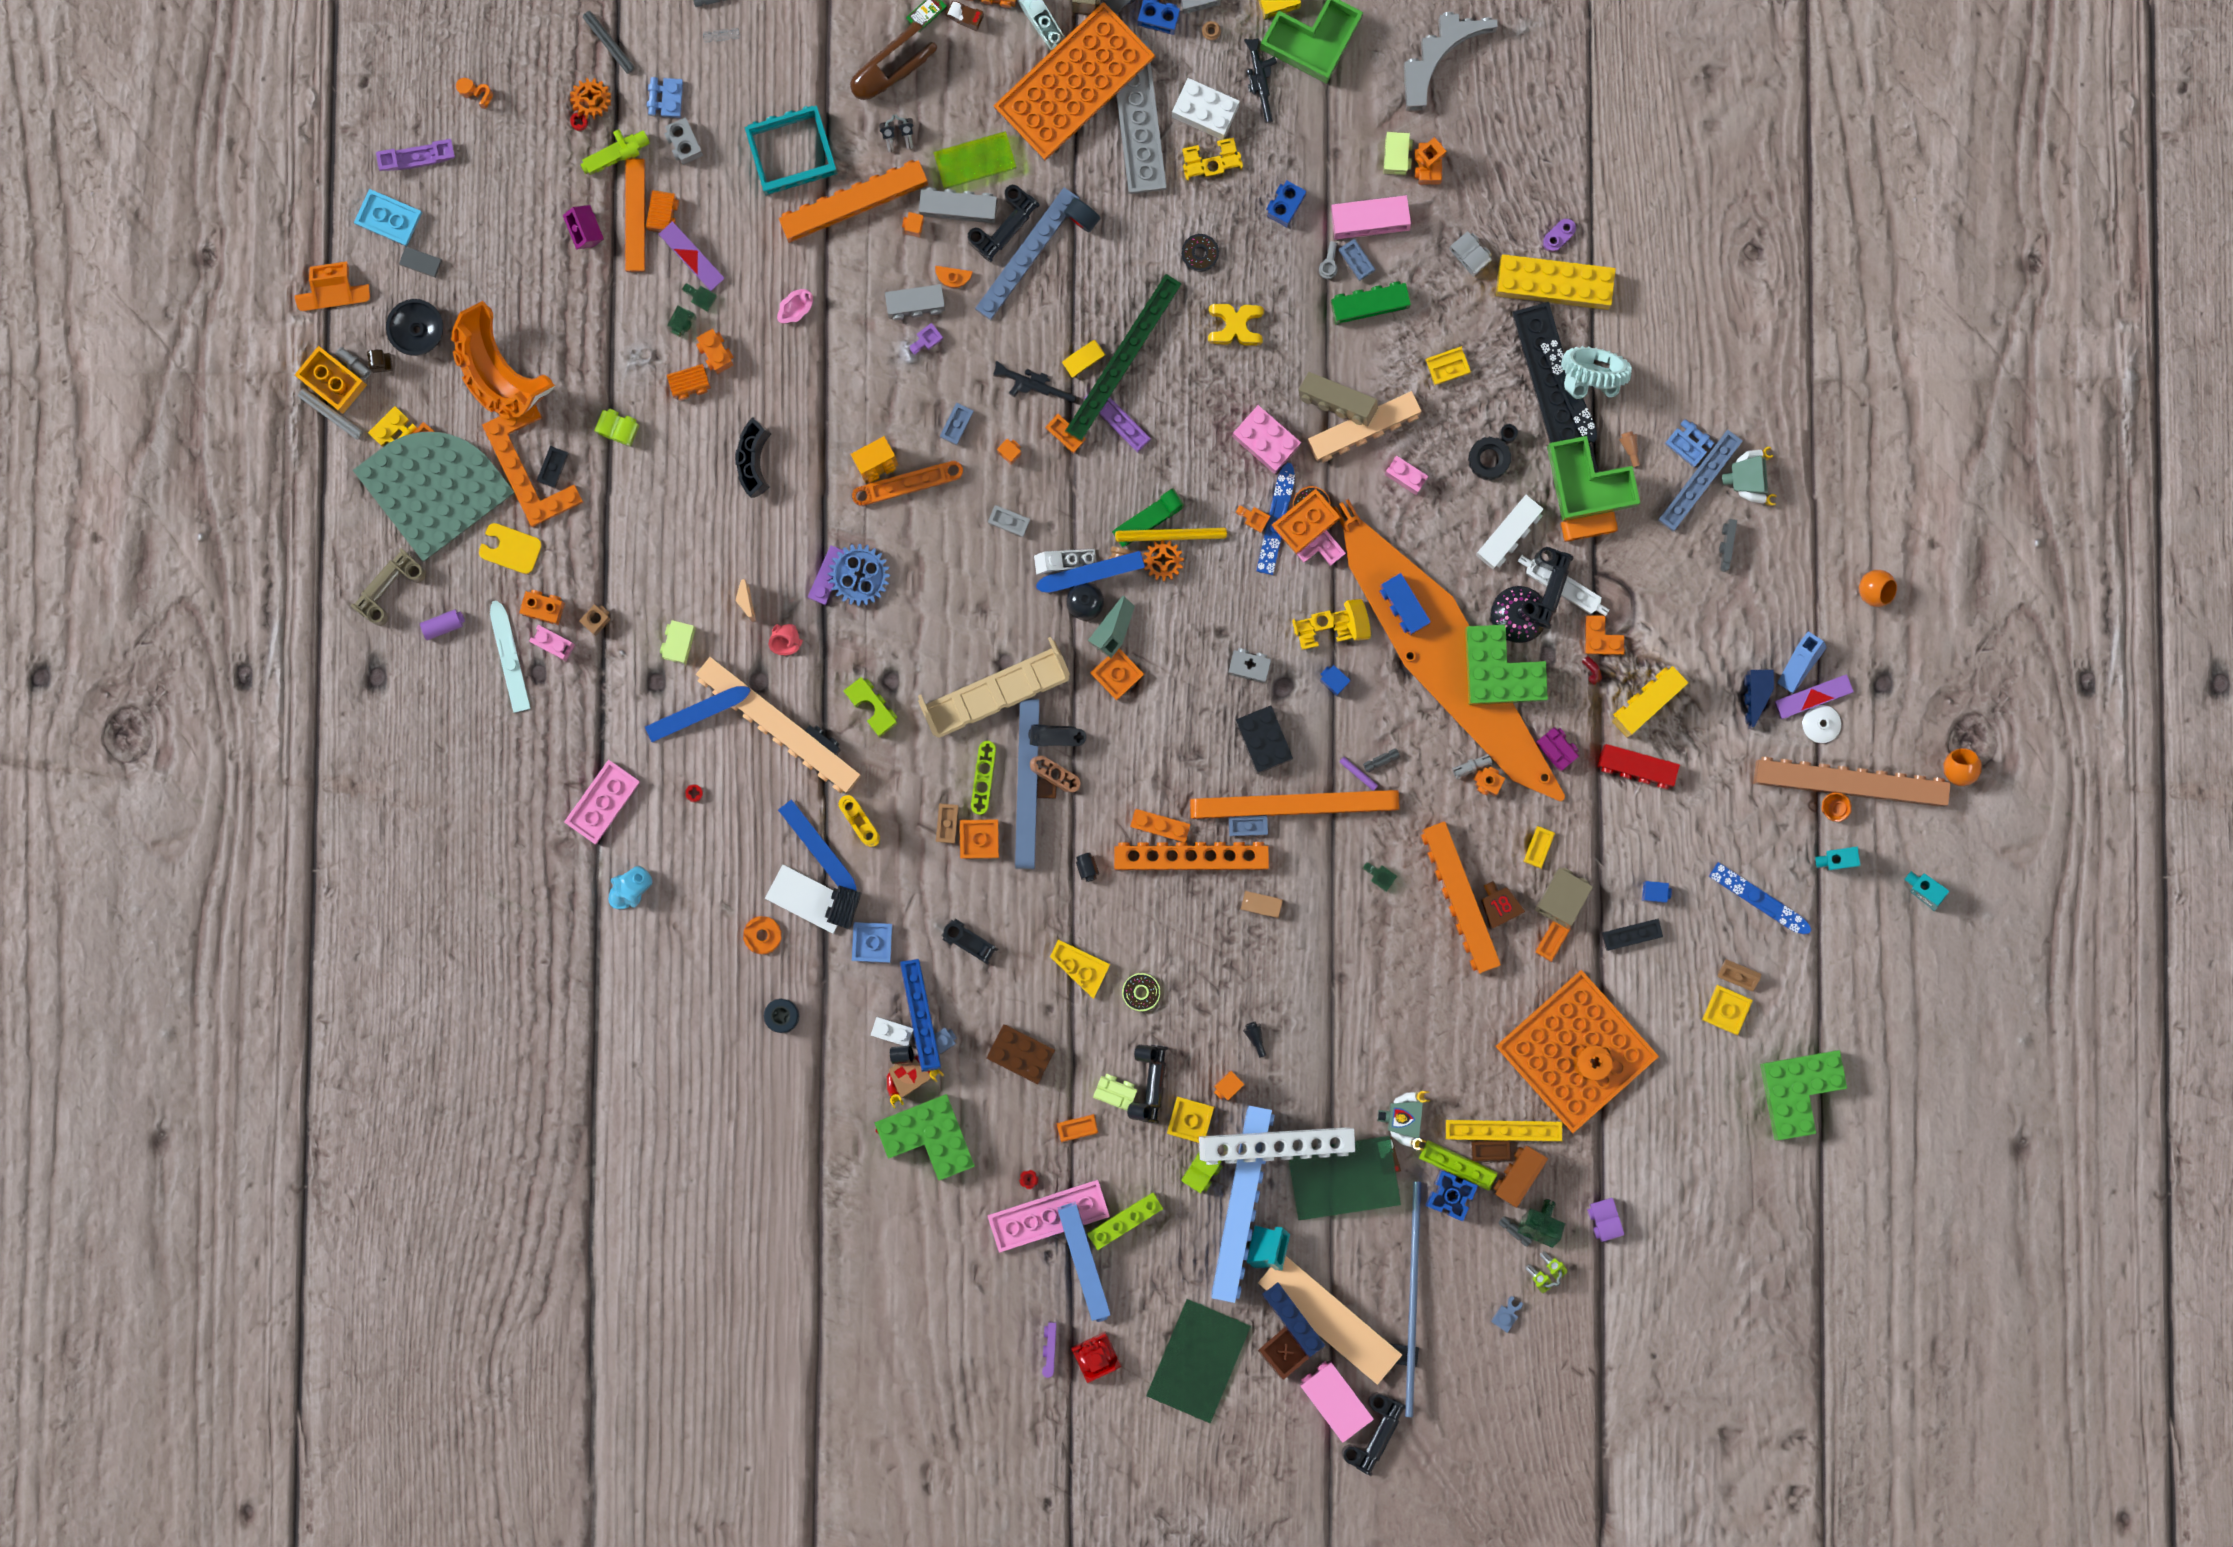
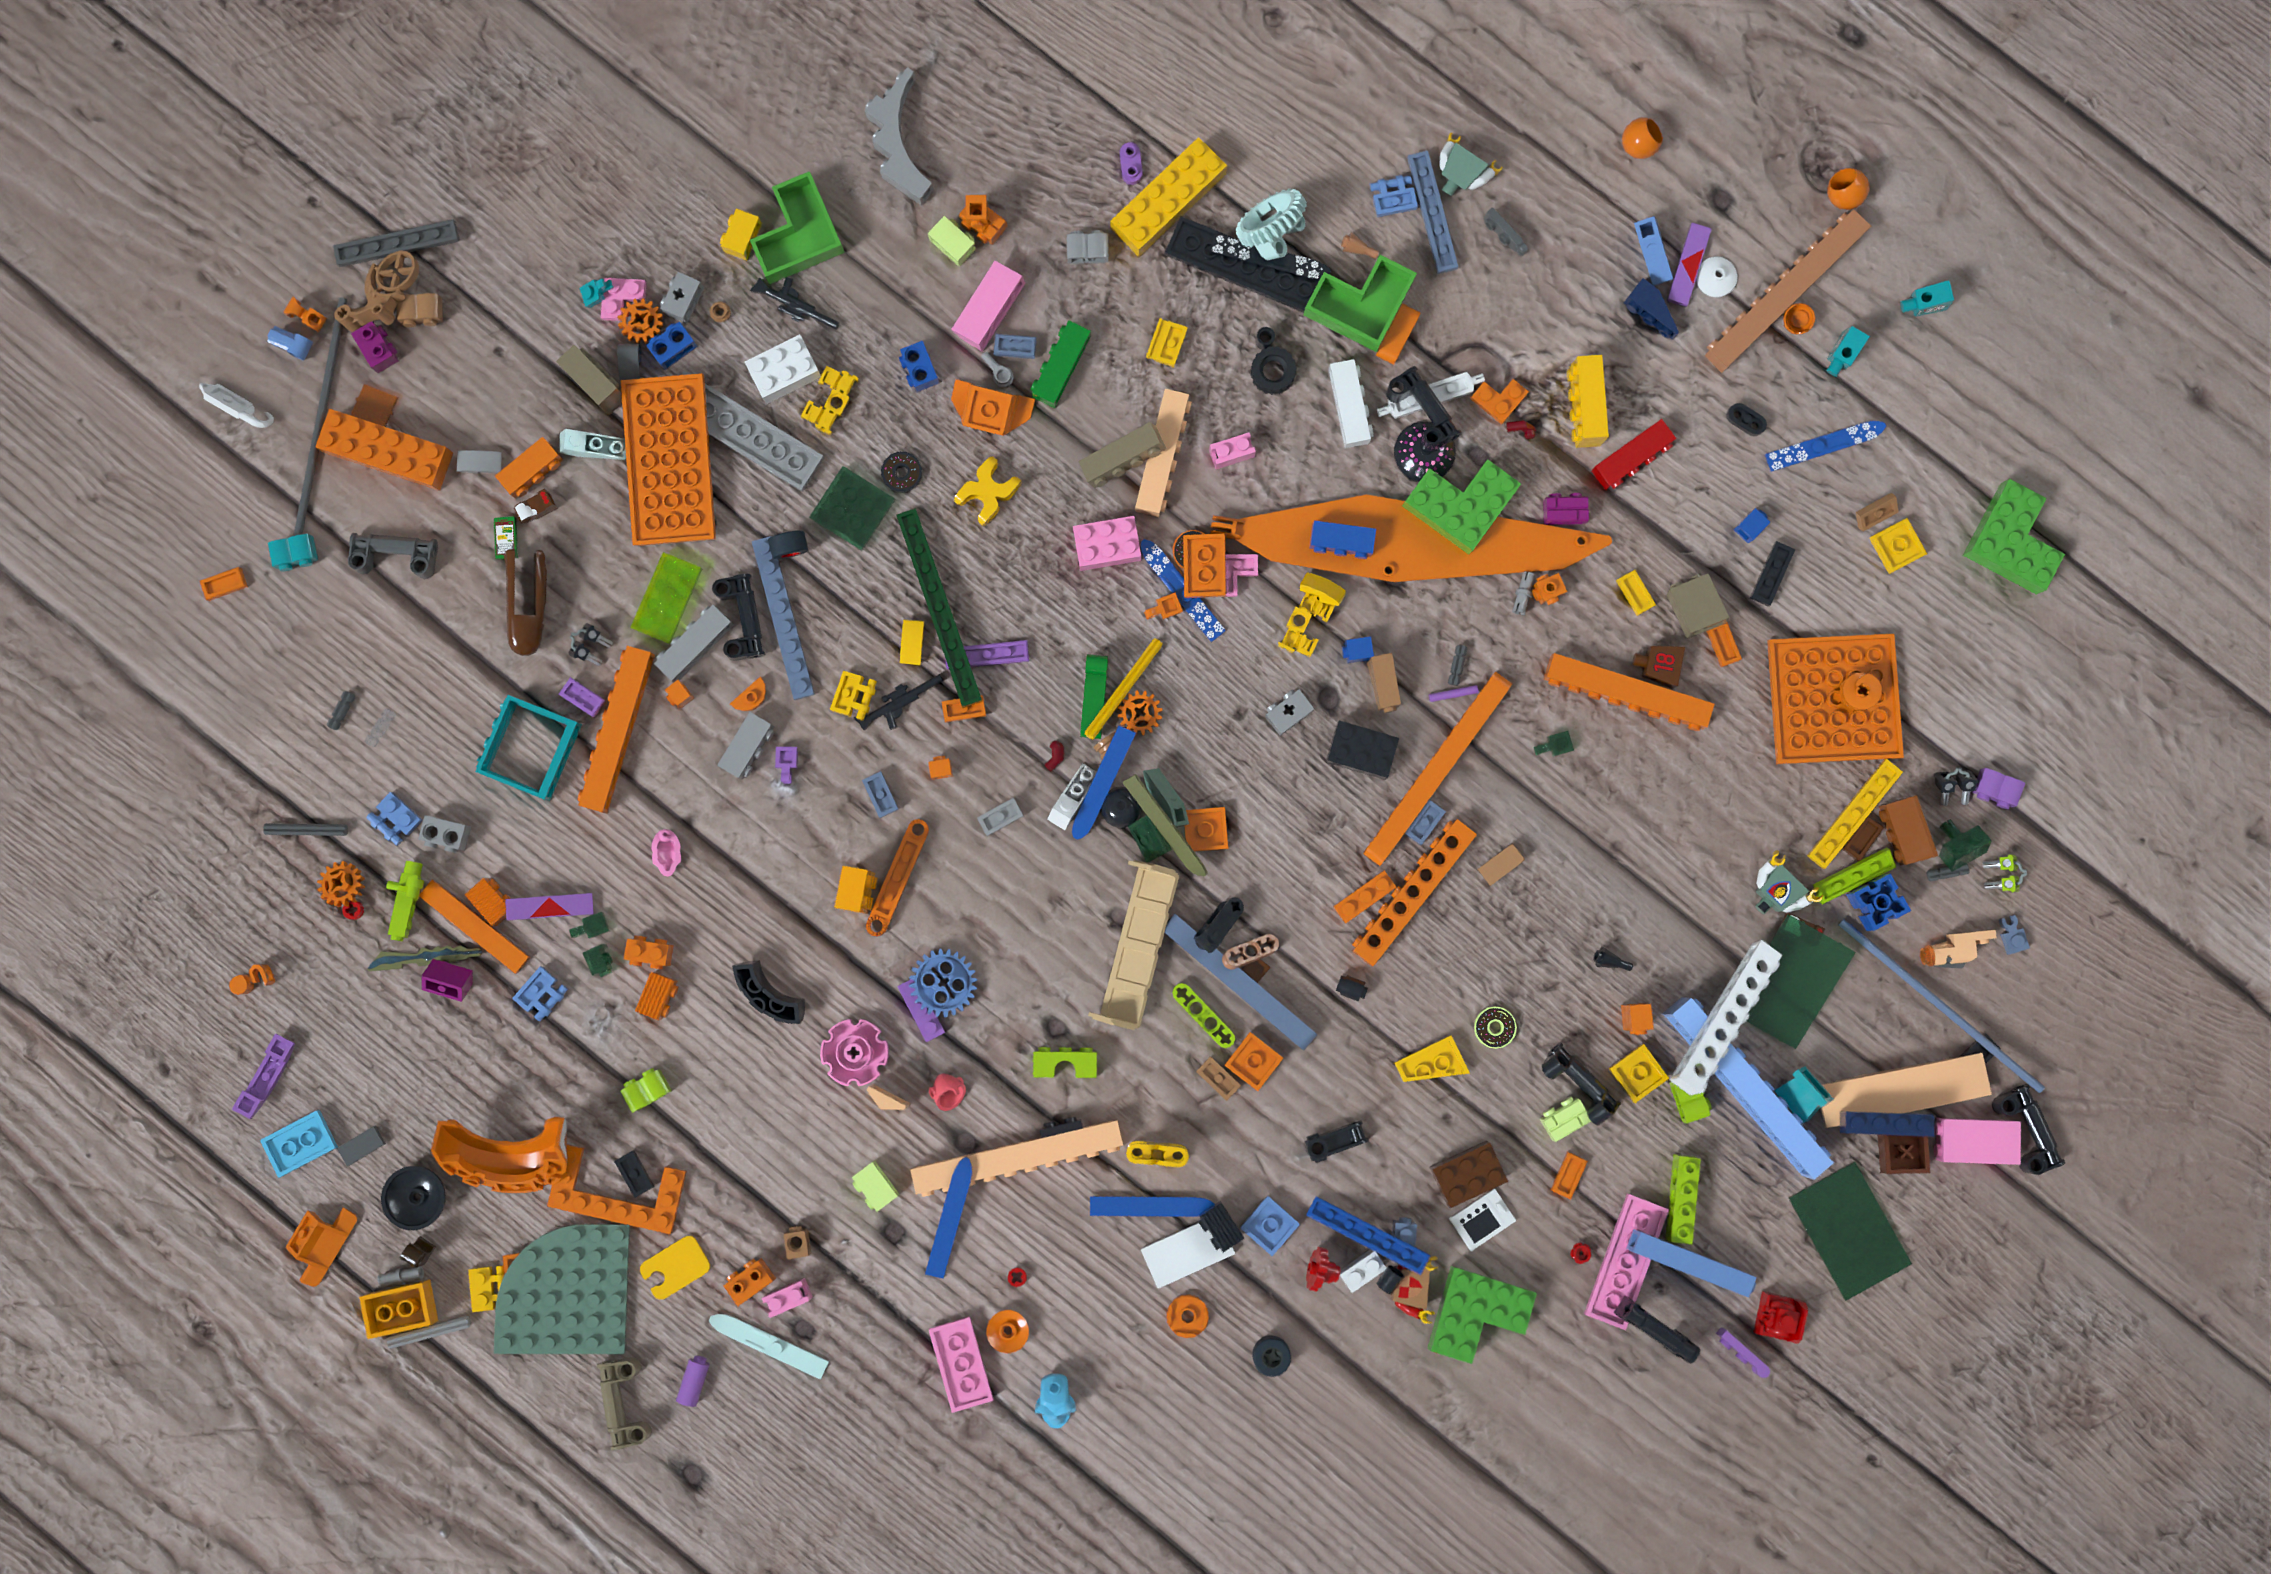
camera: 50 degrees left, 0 degrees up
none -> olive sword [368,945,482,971]
none -> medium blue plate [512,966,568,1021]
none -> medium lavender plate [559,677,606,718]
none -> clear green plate [809,466,895,551]
none -> bright pink piece [820,1019,889,1086]
none -> yellow plate [830,671,877,721]
none -> orange piece [951,379,1035,436]
none -> orange dish [986,1310,1029,1353]
none -> dark red arm [1044,740,1064,772]
none -> olive piece [1122,774,1208,876]
none -> clear green plate [1128,815,1172,863]
none -> red plant [1306,1247,1341,1292]
none -> medium nougat slope [1367,653,1401,713]
none -> white container [1449,1188,1516,1252]
none -> black piece [1613,1295,1700,1364]
none -> black plate [1726,403,1767,436]
none -> light nougat plate [1920,930,1997,969]
none -> piece [1934,768,1979,806]

